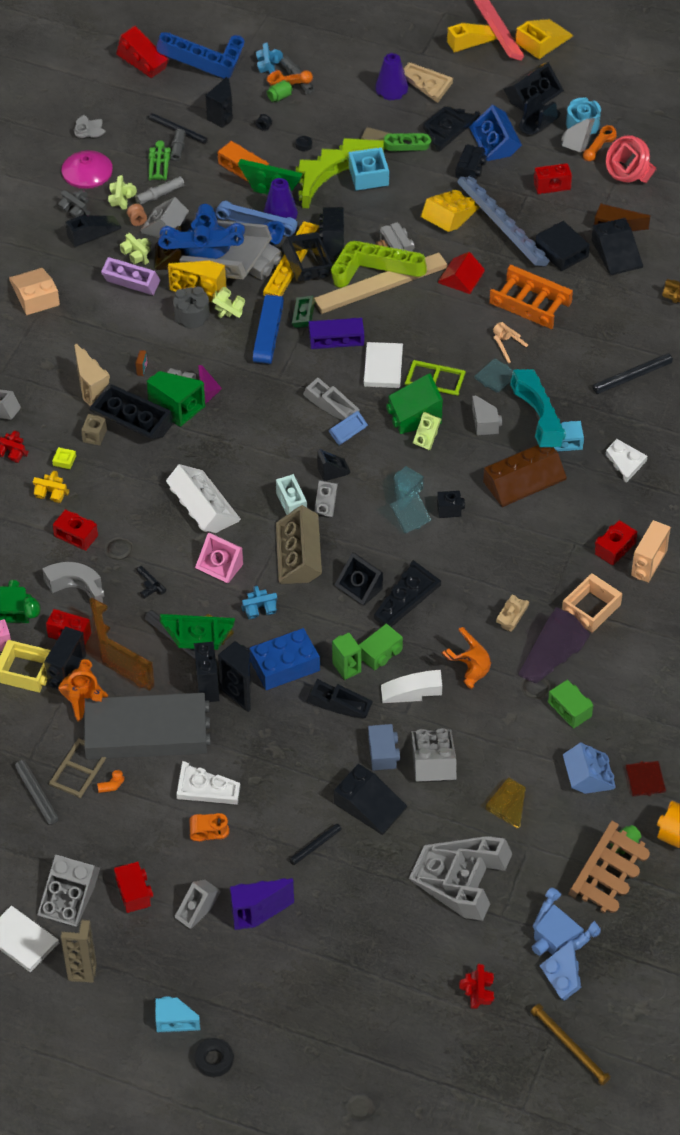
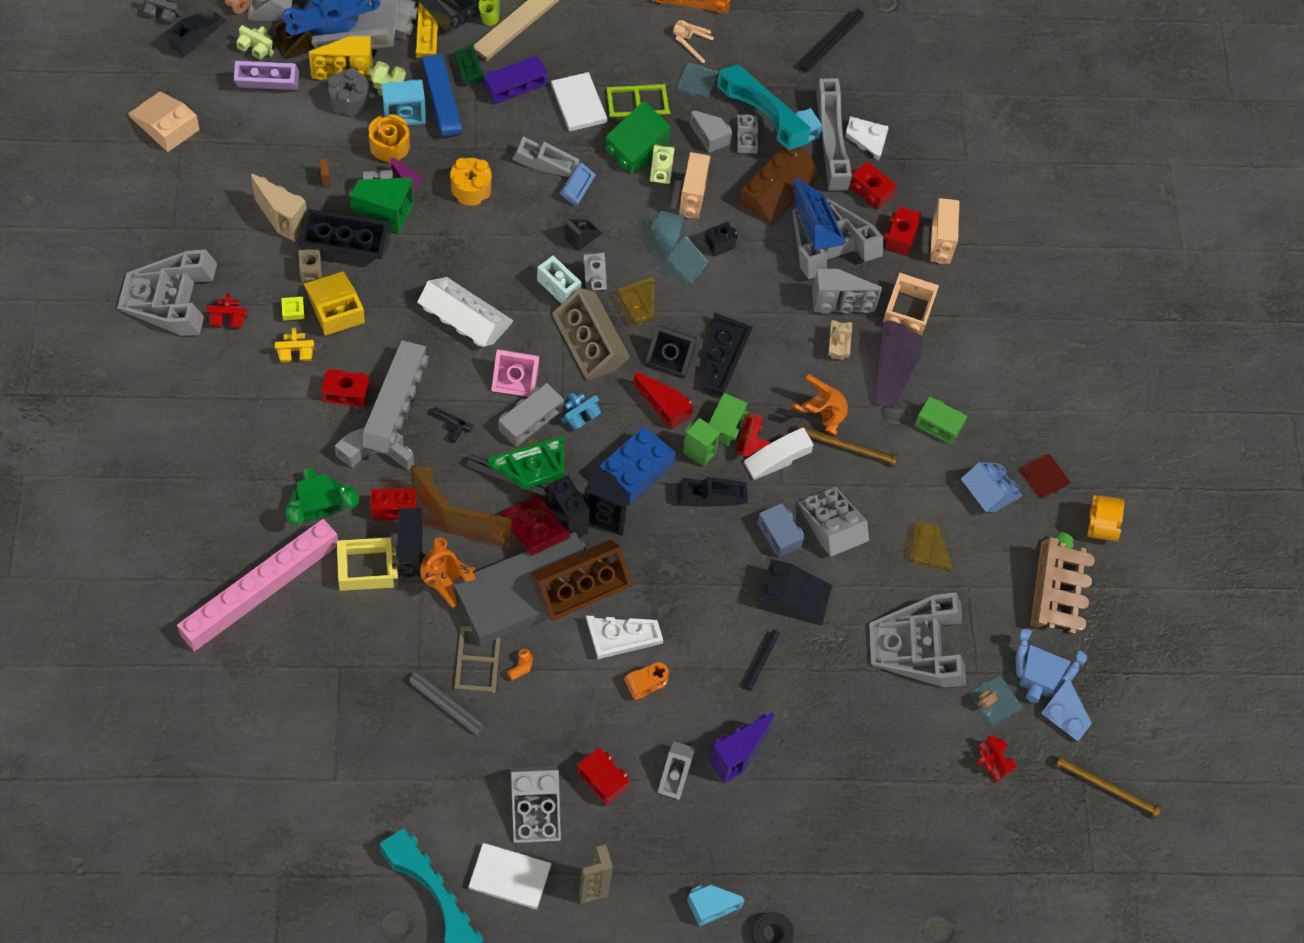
camera: 30 degrees left, 10 degrees up
none -> yellow slope [304,271,365,336]
none -> light grey brick [363,340,429,453]
none -> light orange brick [369,114,410,163]
none -> medium azure brick [382,80,426,125]
none -> light orange brick [450,158,492,206]
none -> light grey brick [499,383,564,447]
none -> dark red tile [500,495,571,556]
none -> reddish brown slope [530,539,633,621]
none -> clear yellow wing [617,276,655,326]
none -> red slope [633,372,693,430]
none -> light nougat window [679,152,710,219]
none -> red slope [734,413,771,457]
none -> light grey slope [737,115,758,154]
none -> light grey wedge [792,199,883,279]
none -> blue slope [793,177,846,250]
none -> pearl gold bar [798,424,898,467]
none -> light grey slope [812,269,882,314]
none -> light grey arch [816,79,852,191]
none -> red brick [849,161,897,210]
none -> clear light blue piece [970,676,1023,726]
none -> medium nougat plate [977,689,999,709]

